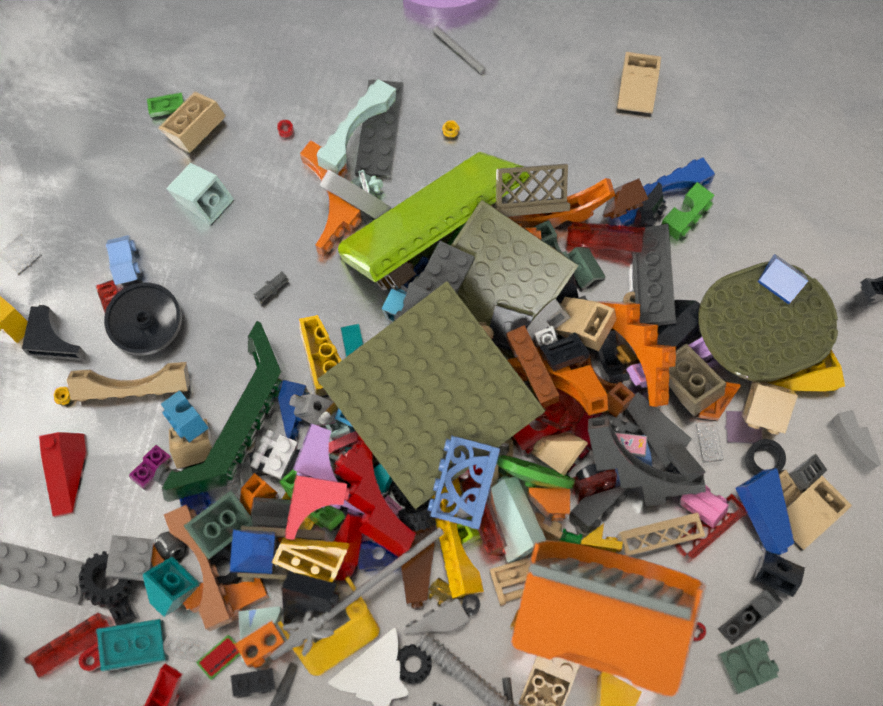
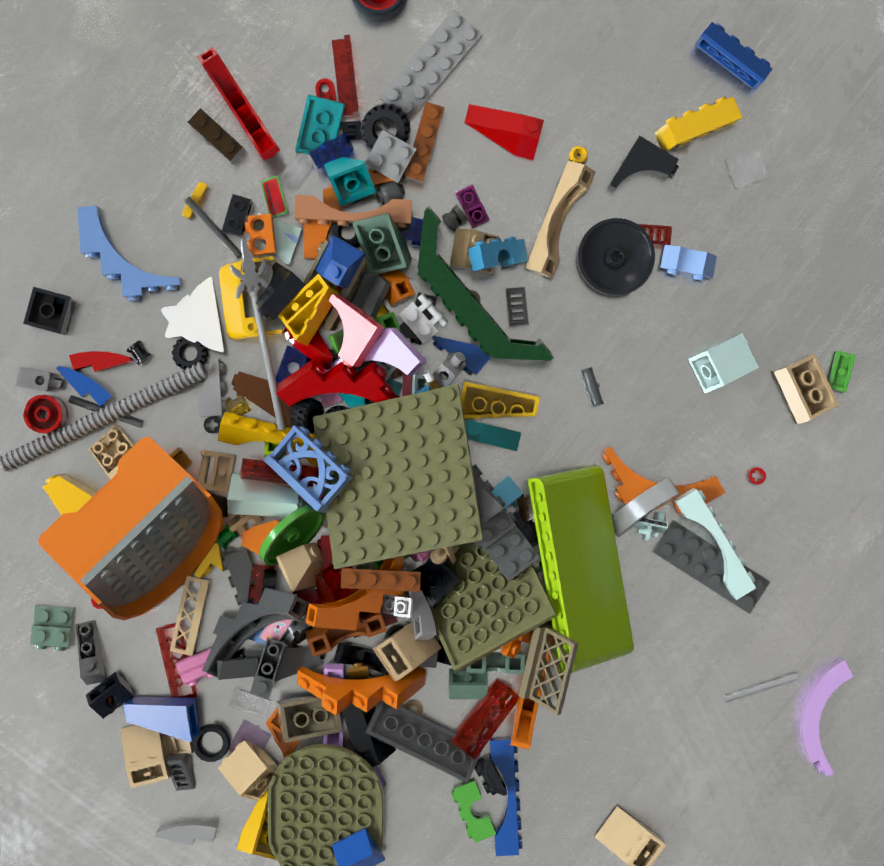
camera: 115 degrees right, 20 degrees up
yellow plate [442,120,460,137] -> none
black plate [538,332,590,372] -> none
reddish brown slope [603,178,648,219] -> none
none -> dark grey slope [250,637,286,699]
none -> clear blue brick [309,132,354,169]
none -> dark orange arch [404,102,445,184]
none -> dark grey slope [506,287,529,327]

